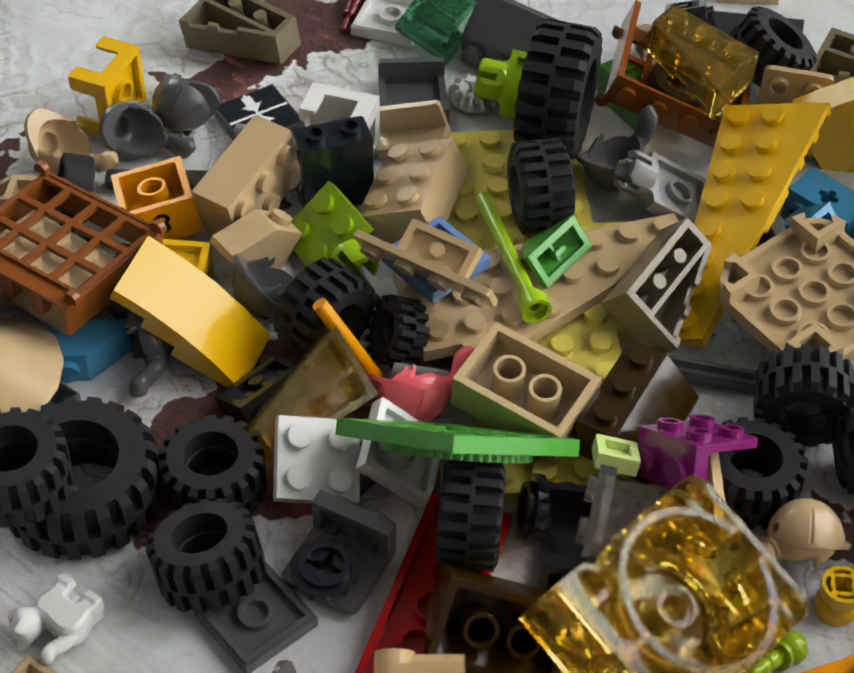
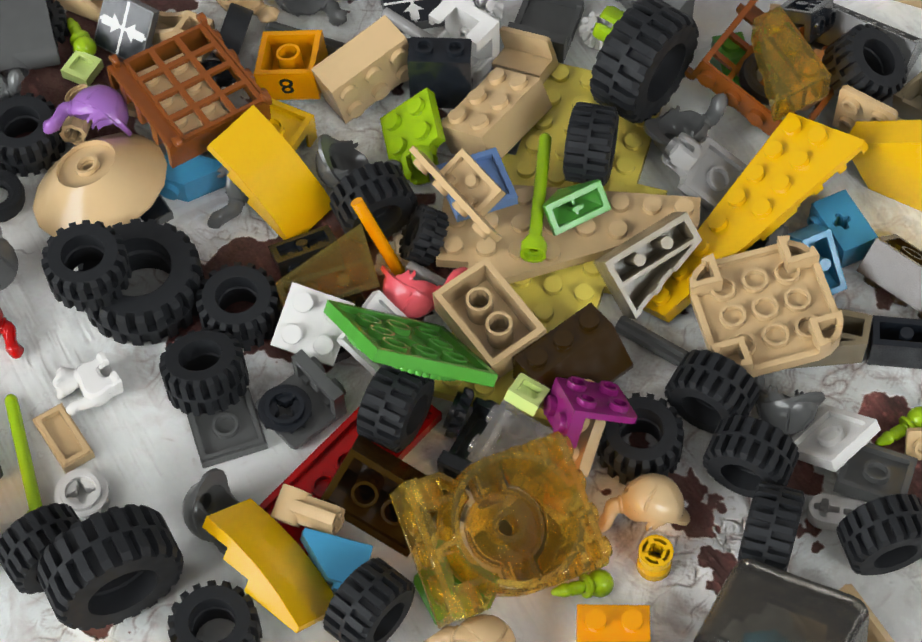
camera: 25 degrees right, 10 degrees up
tan slope [209,209,302,270] -> none

